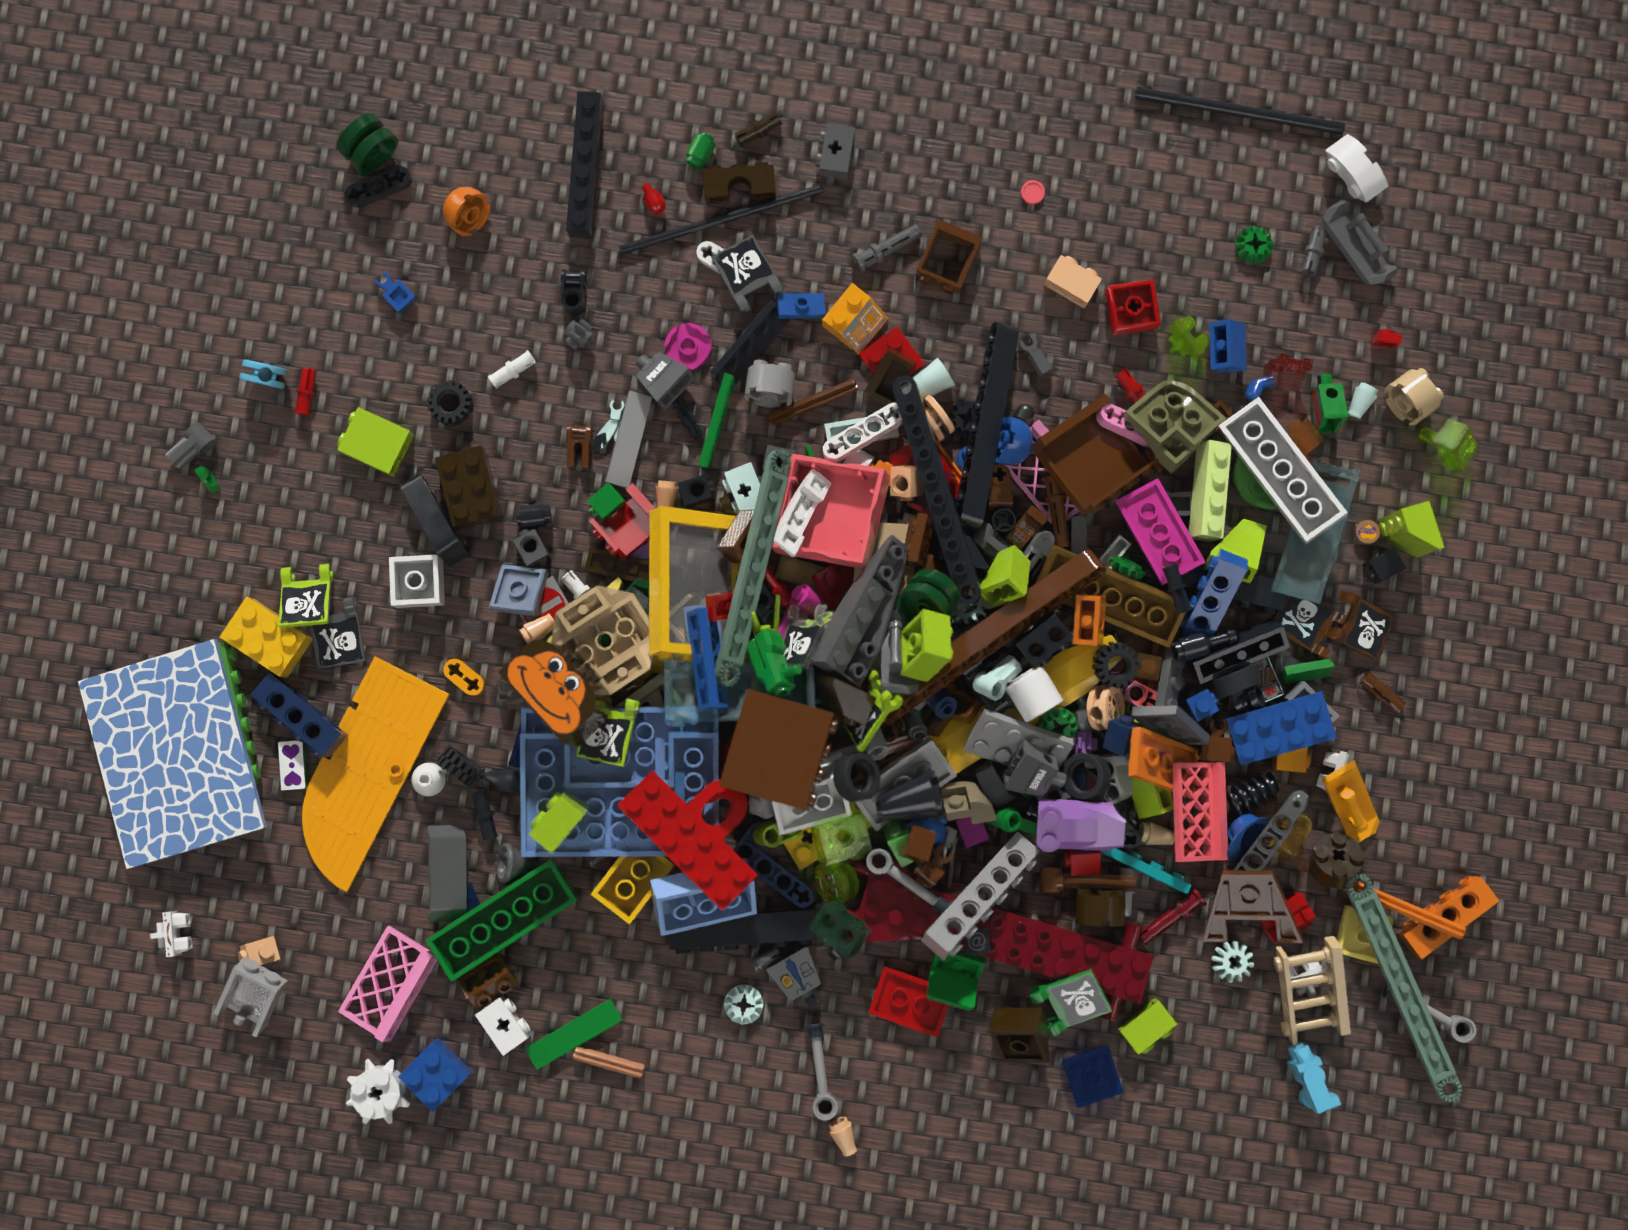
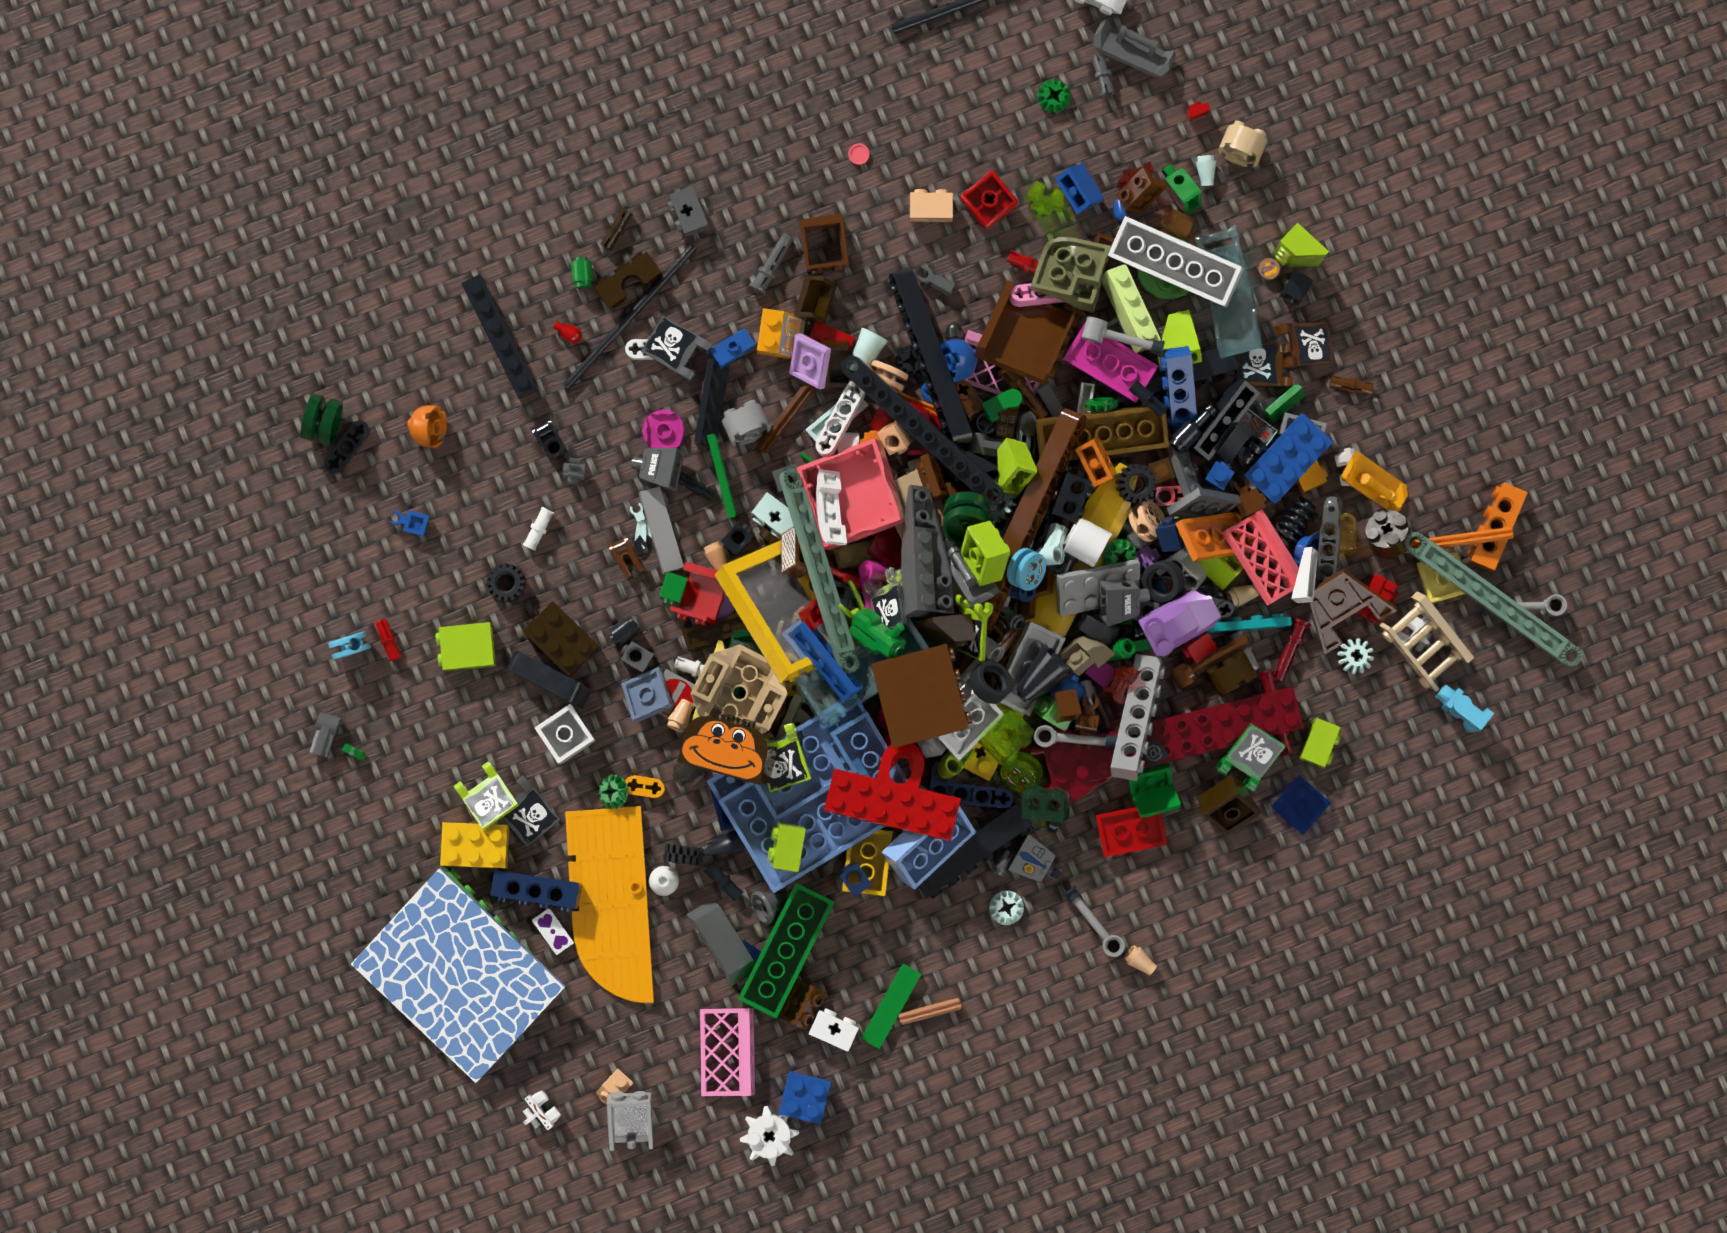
camera: 30 degrees left, 0 degrees up
clear neon green brick [1419,418,1479,472] -> none
none -> green gear [597,775,628,809]
none -> lavender tile [789,333,831,389]
none -> dark brown panel [794,275,837,324]
none -> dark blue brick [840,863,872,897]
none -> leg [981,389,1022,425]
none -> medium azure head [1007,548,1046,591]
none -> light grey piece [1081,317,1165,357]
none -> clear red piece [1102,664,1140,705]
none -> reddish brown bracket [1117,168,1168,214]
none -> white piece [1291,547,1318,603]

